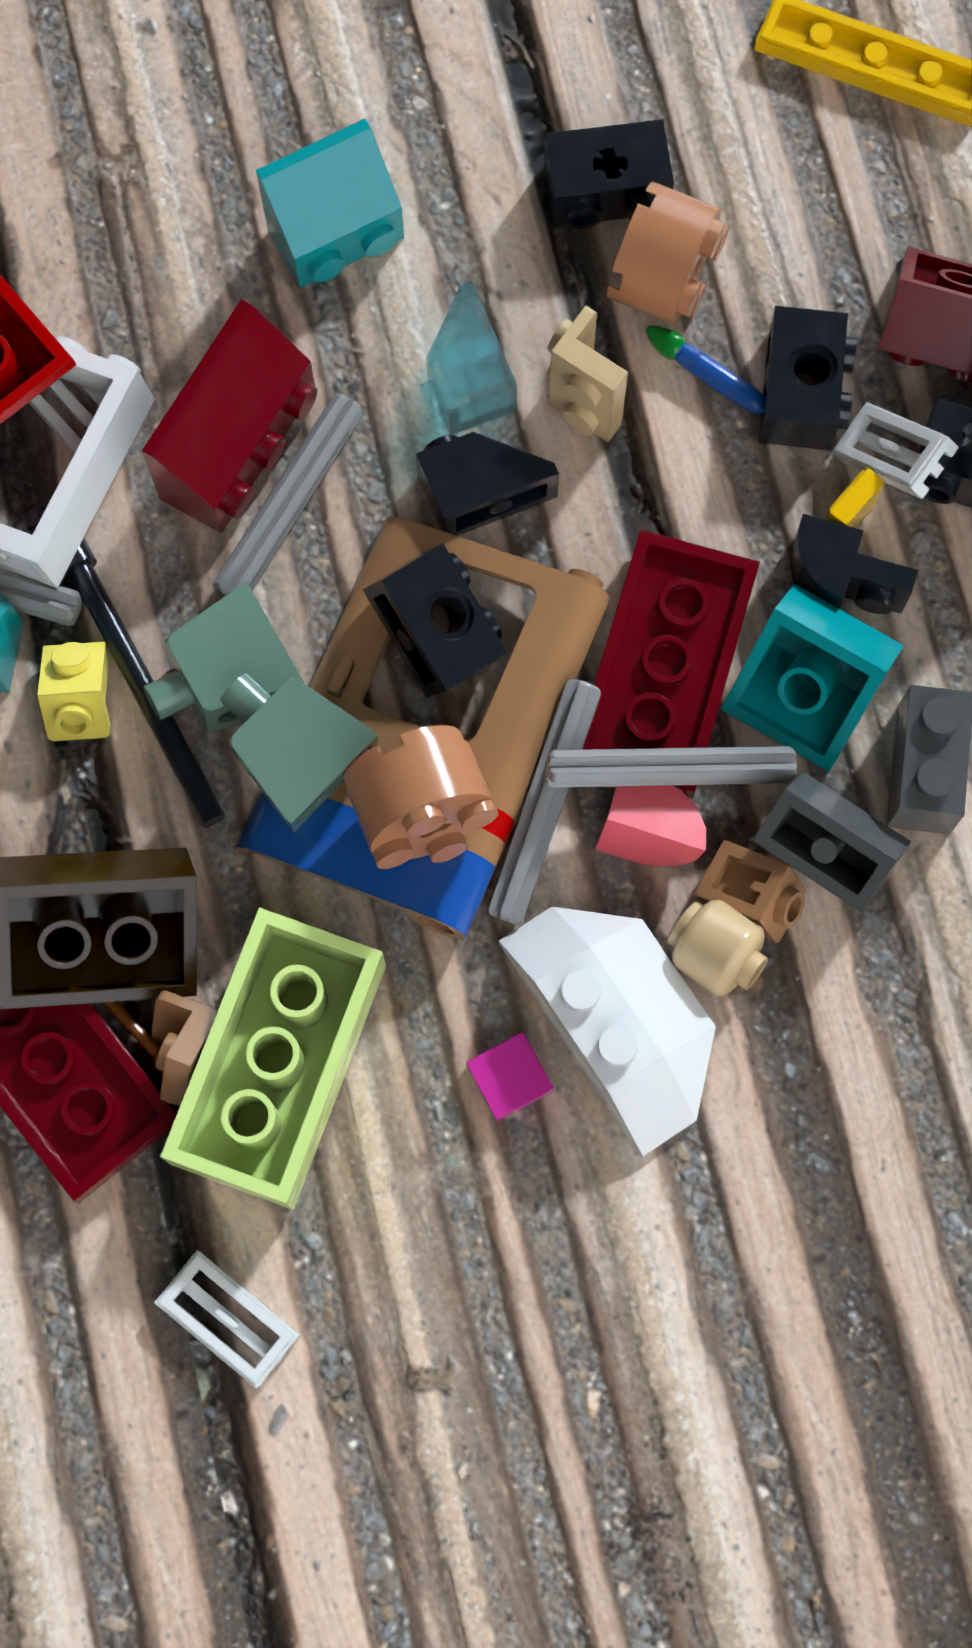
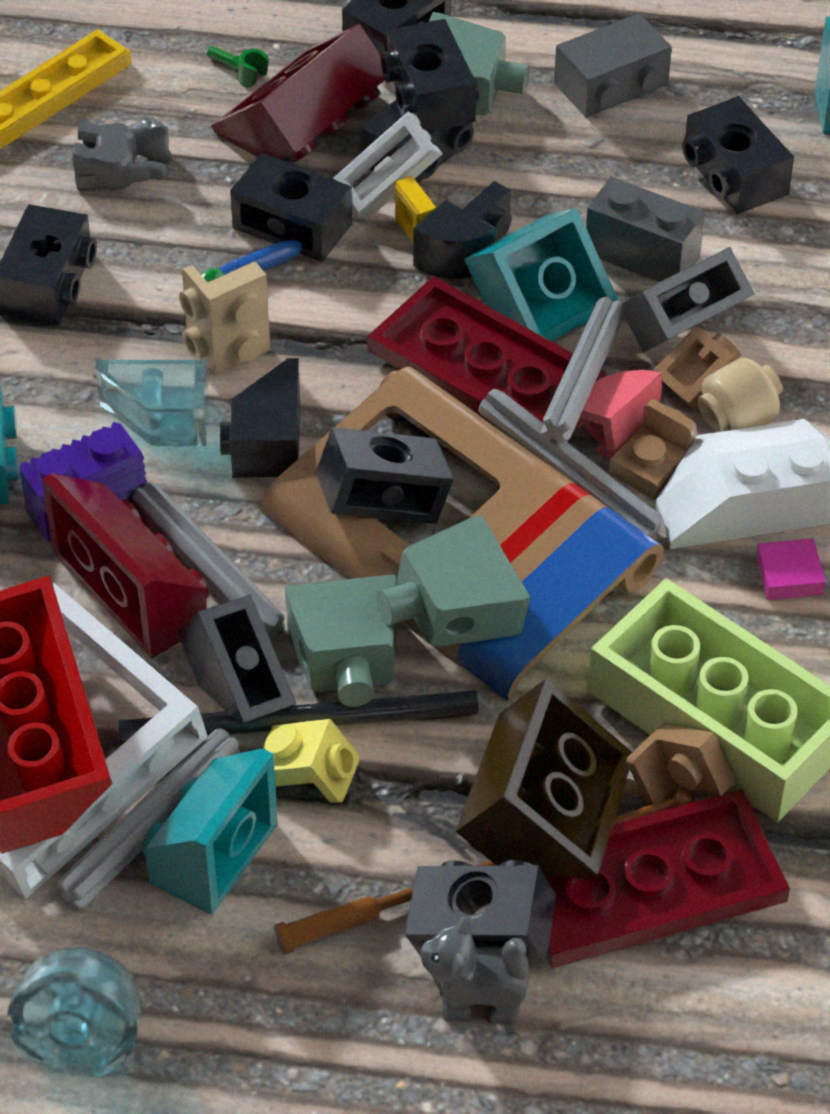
camera: 70 degrees left, 25 degrees down
nougat brick [344,725,498,869] -> none
nougat brick [607,181,730,325] -> none
none -> dark purple brick [19,422,147,541]
none -> dark grey animal [73,116,173,190]
none -> black slope [177,594,297,725]
none -> medium nougat bracket [609,399,696,499]

